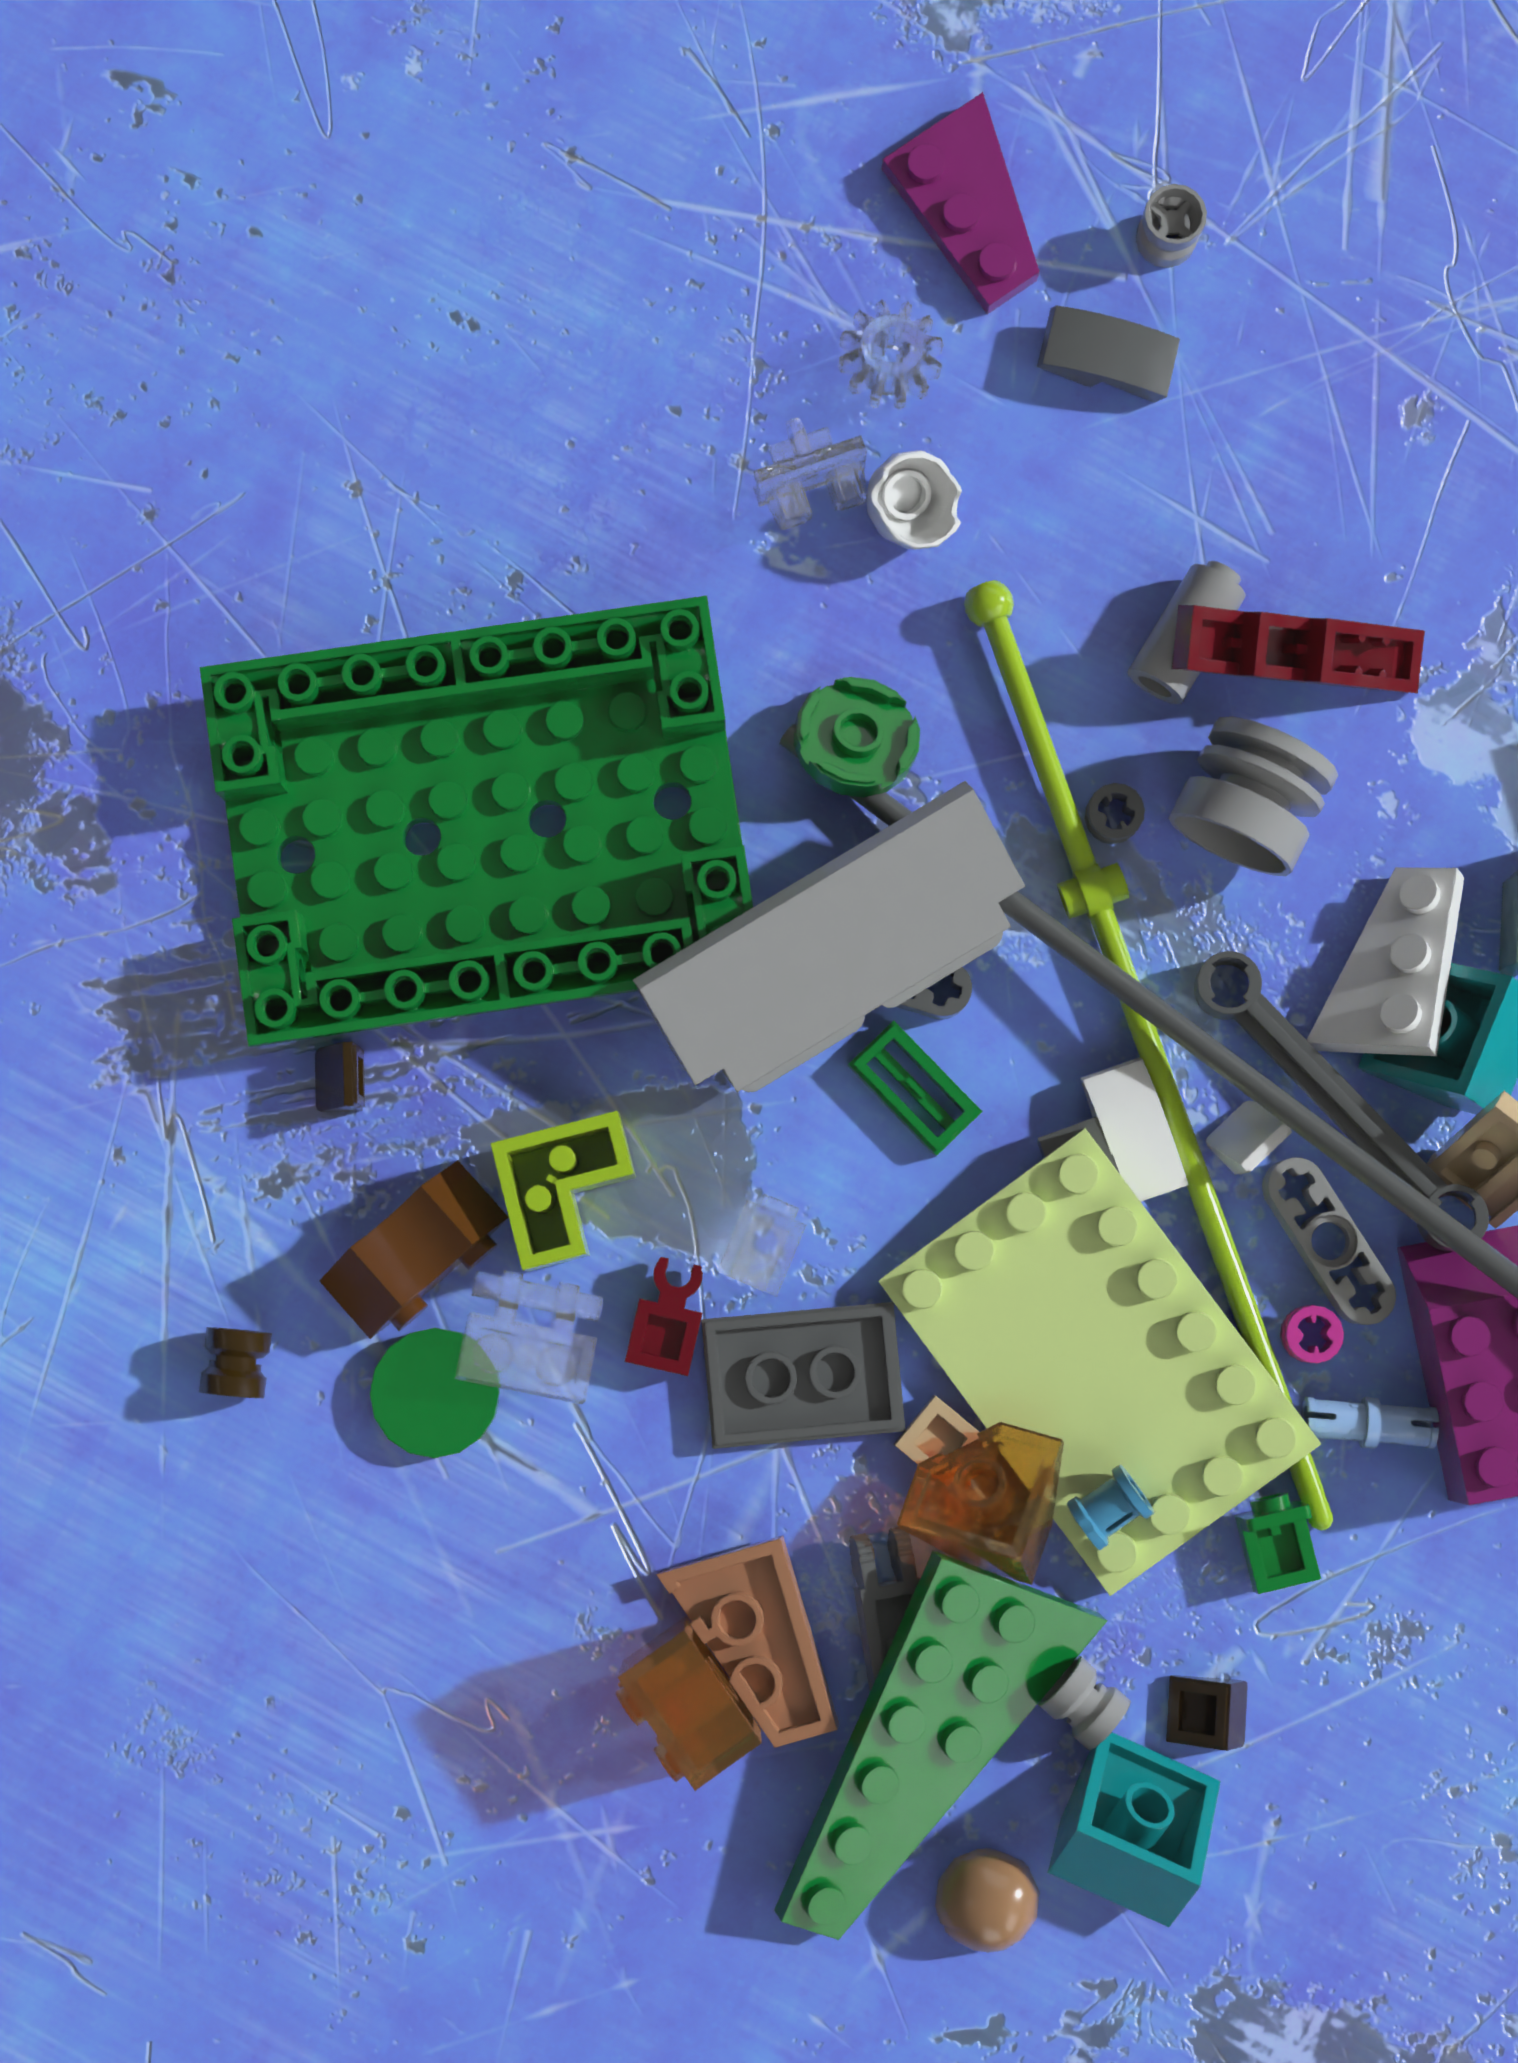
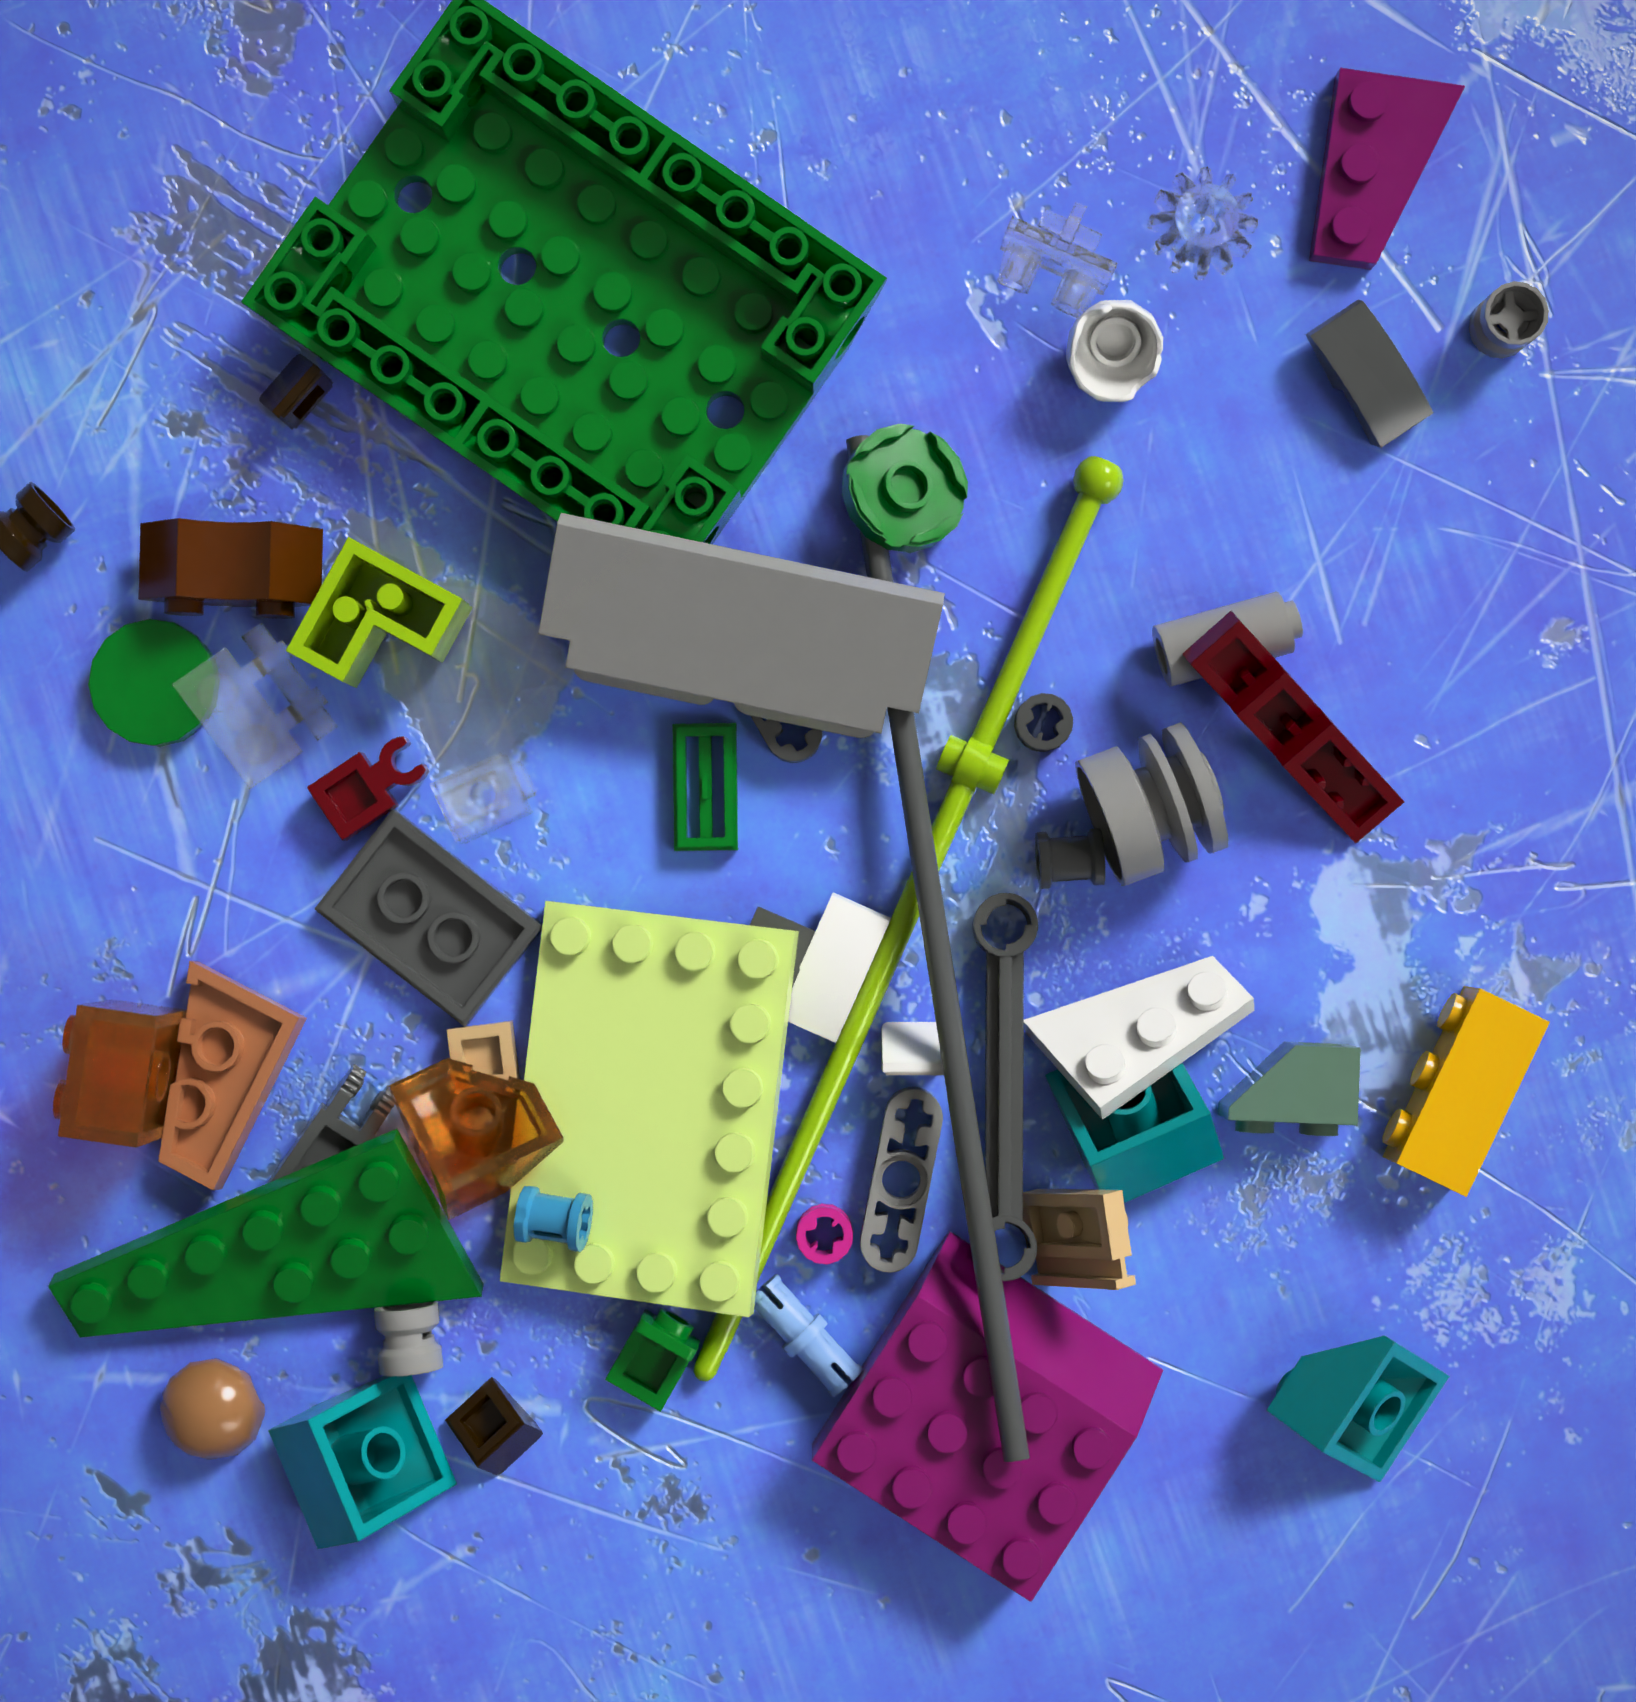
camera: 50 degrees right, 5 degrees up
none -> dark grey bush [1035,828,1105,889]

